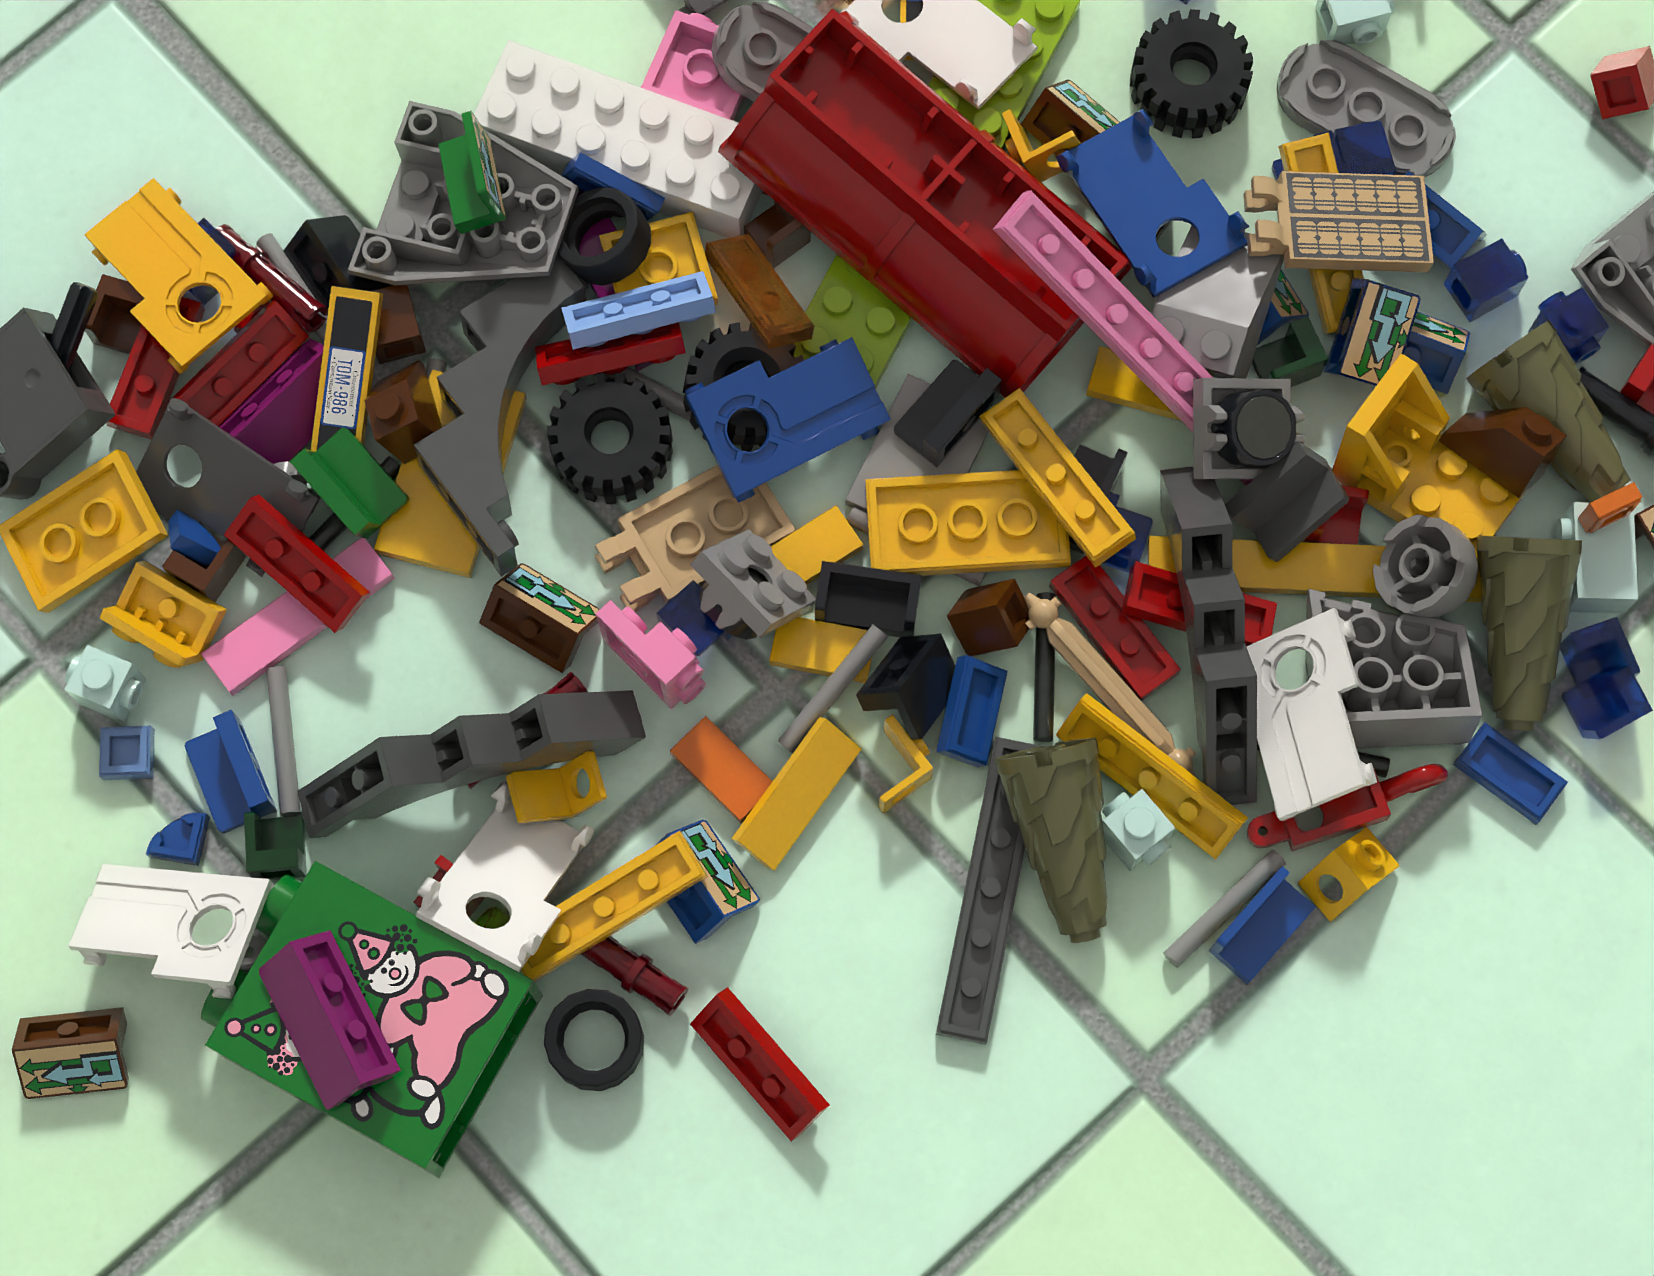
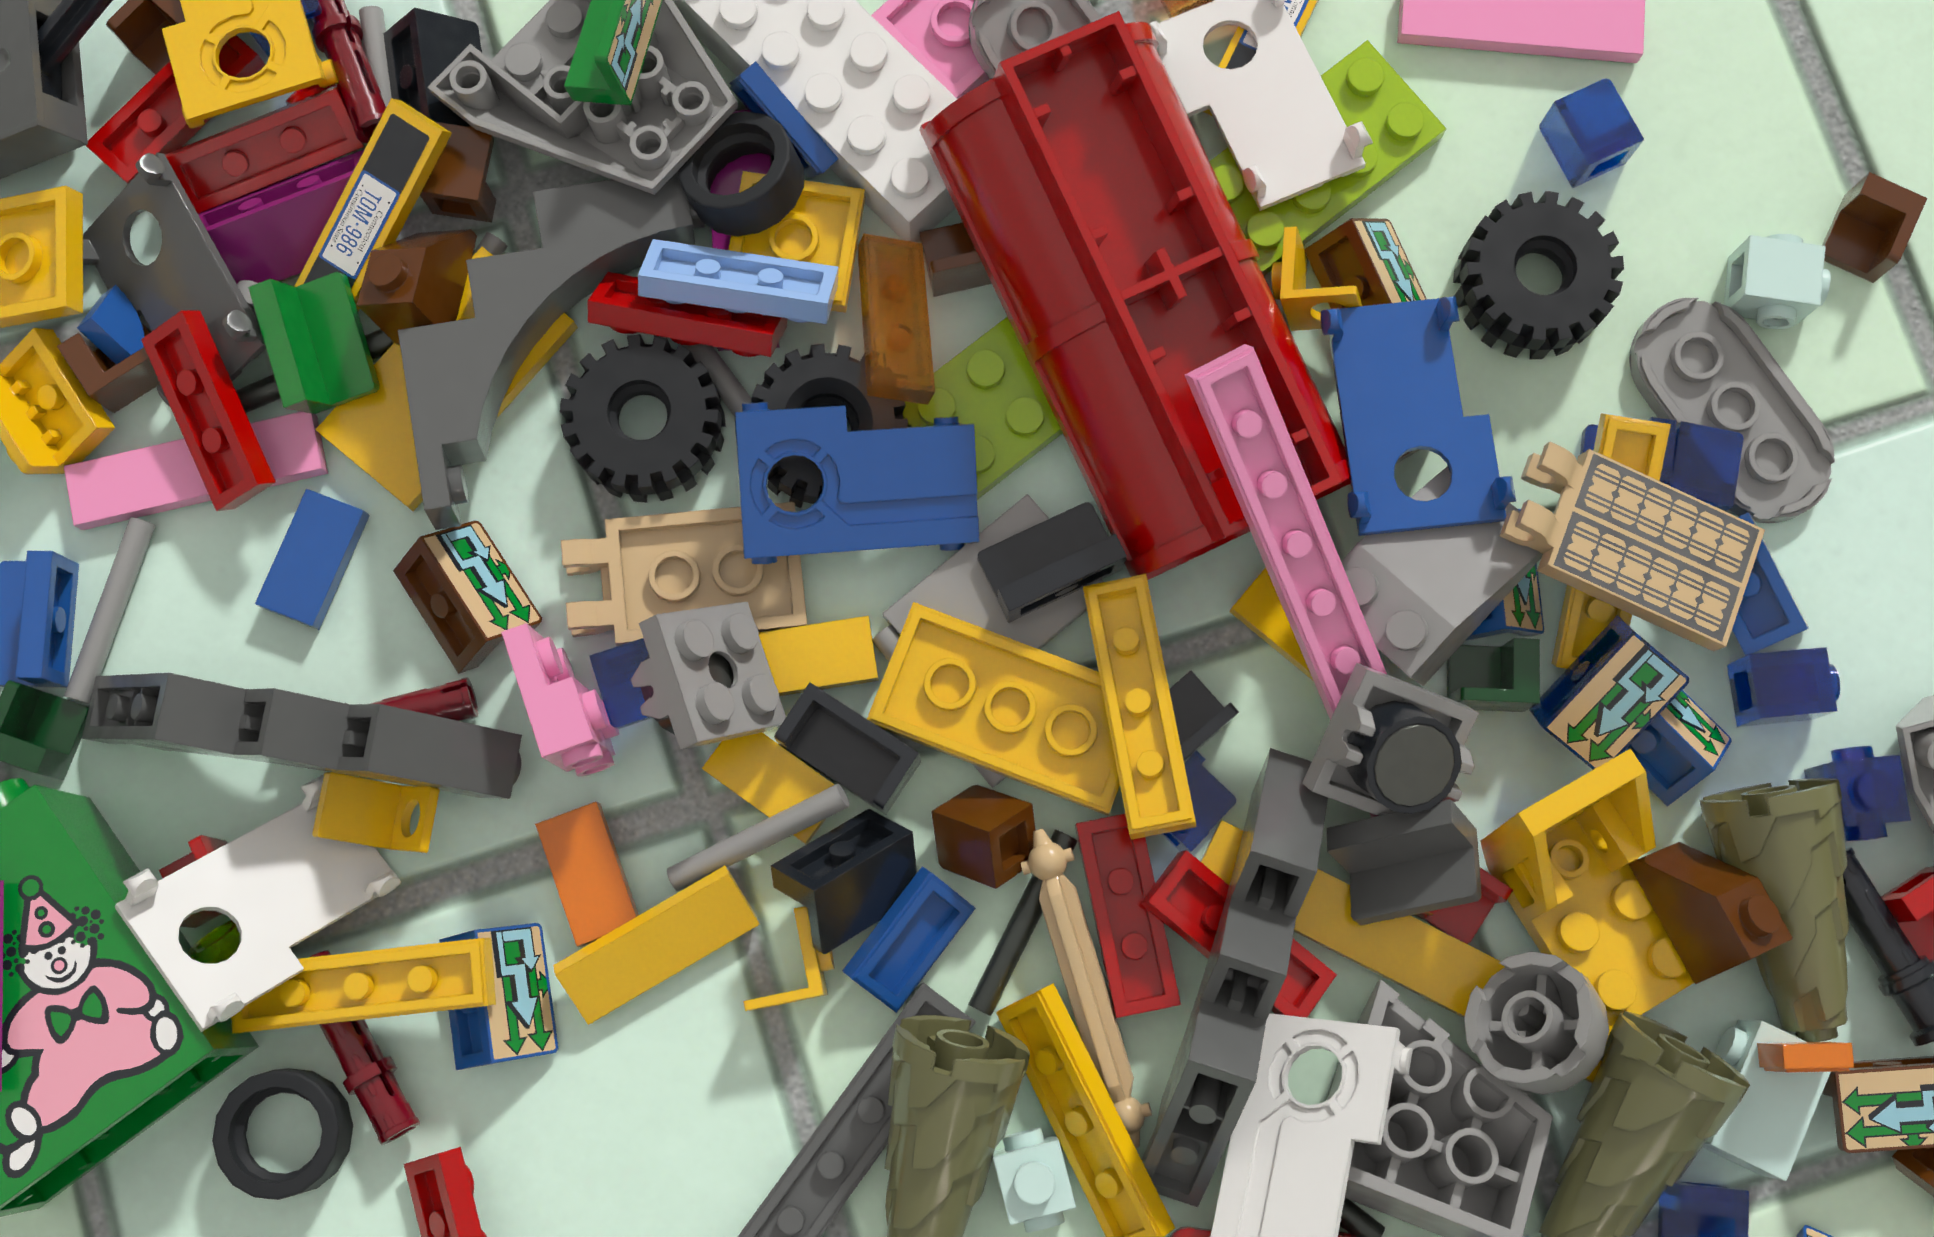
camera: 25 degrees right, 5 degrees up
none -> blue tile [255,489,370,630]

